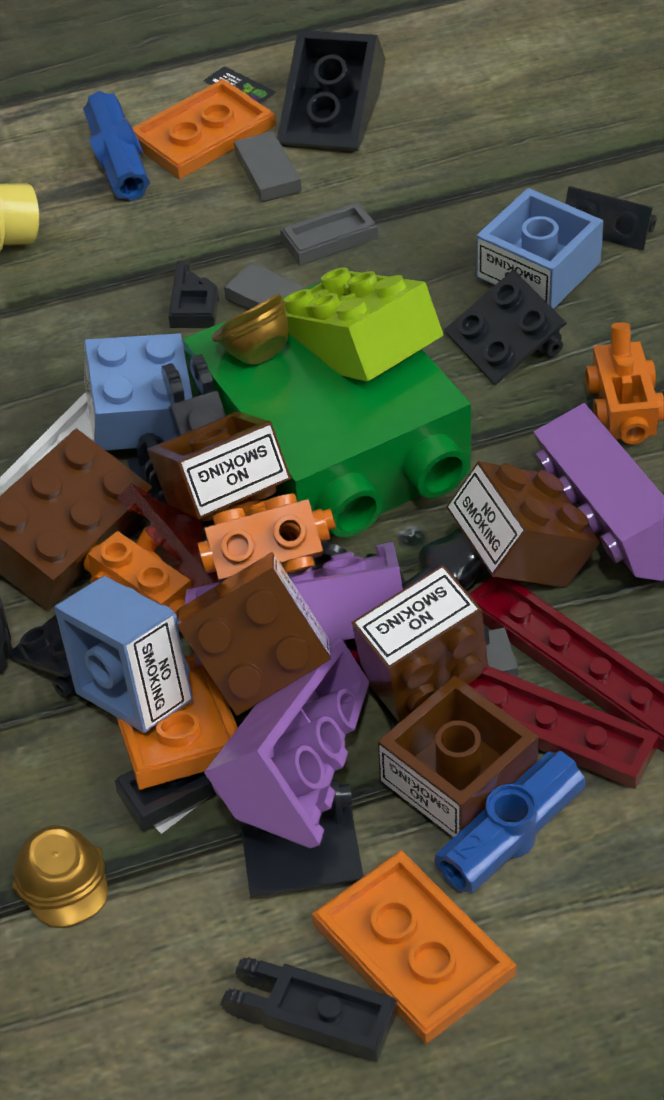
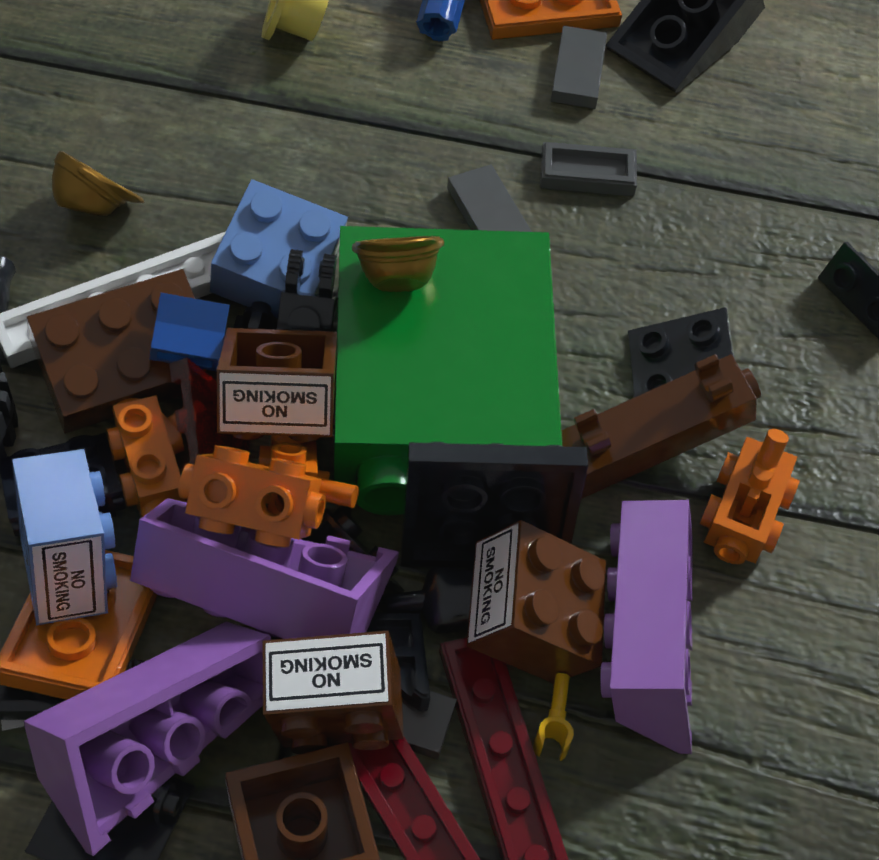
camera: 20 degrees right, 10 degrees up
black tile [168,261,219,328] -> none
reddish brown brick [177,552,331,715] -> none
lime slope [284,267,444,381] -> none
medium blue brick [476,188,603,309] -> none
none -> blue piece [149,292,230,371]
none -> black plate [401,442,588,567]
none -> yellow hand [533,673,574,761]
none -> reddish brown brick [561,354,761,499]

